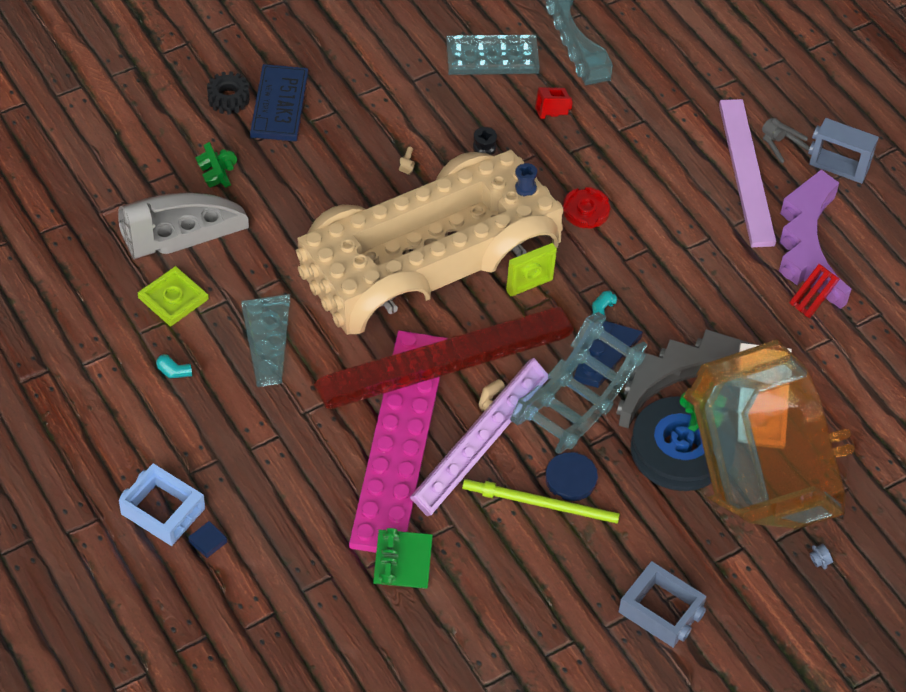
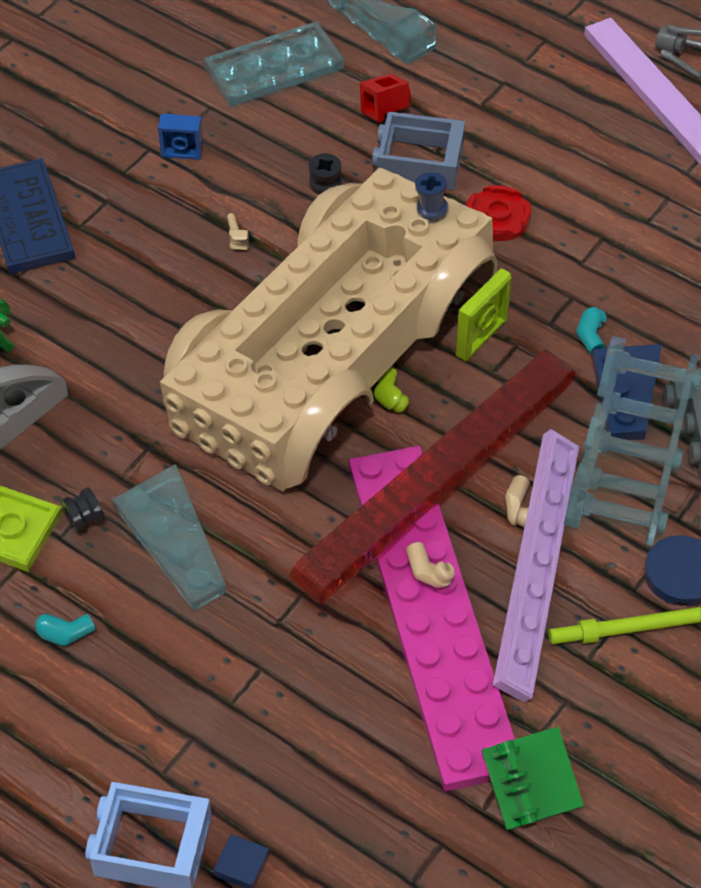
camera: 20 degrees left, 0 degrees up
none -> black wheel [60,487,104,533]
none -> blue piece [158,114,204,160]
none -> sand blue window [372,112,465,190]
none -> lime arm [374,367,409,413]
none -> tan arm [406,542,455,588]

